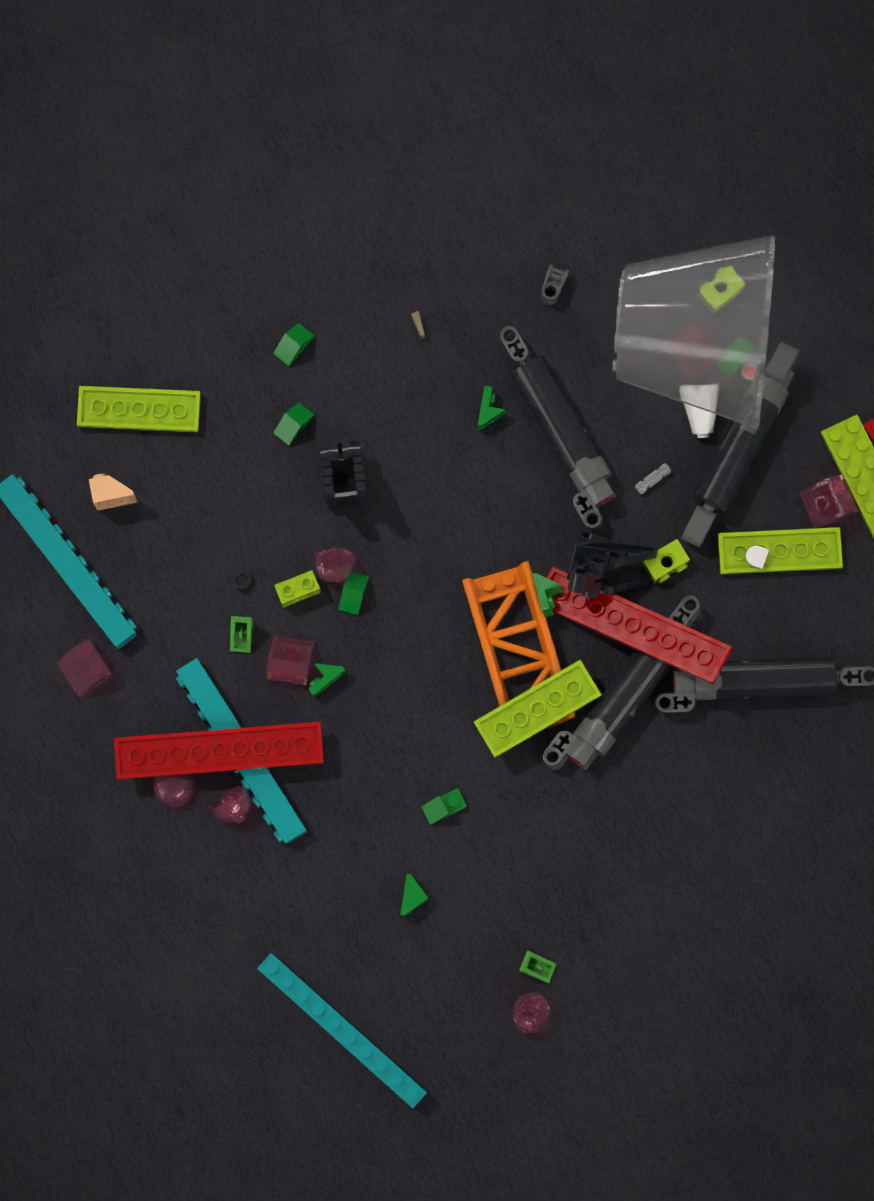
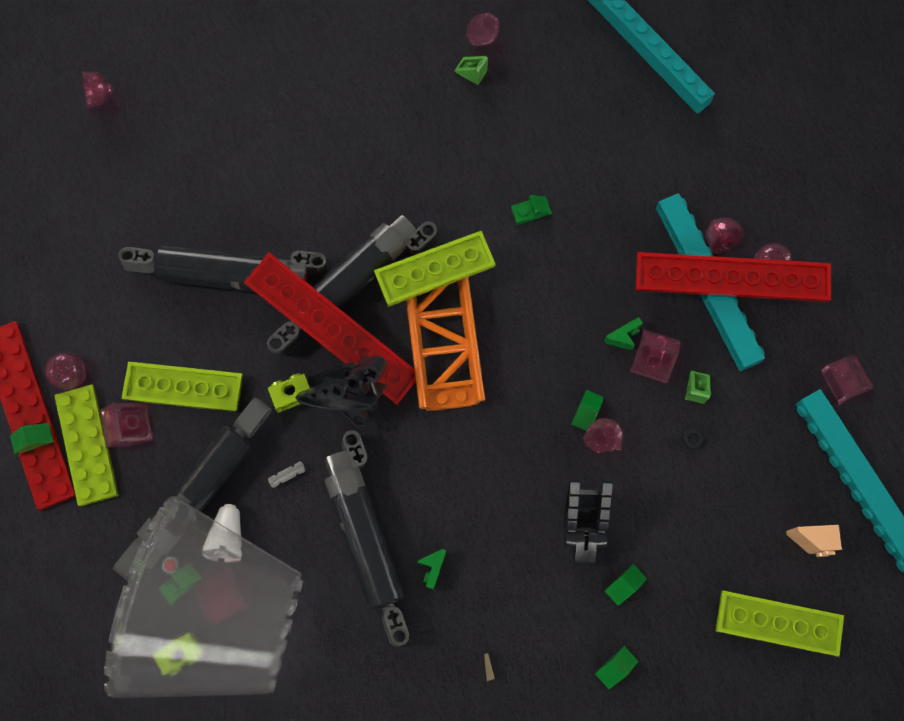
camera: 170 degrees left, 5 degrees down
lime brick [274,570,321,608] -> none
green slope [401,874,428,917] -> none
green slope [532,573,564,617] -> none
dark grey piece [541,264,569,305] -> none
white tile [745,546,769,570] -> none

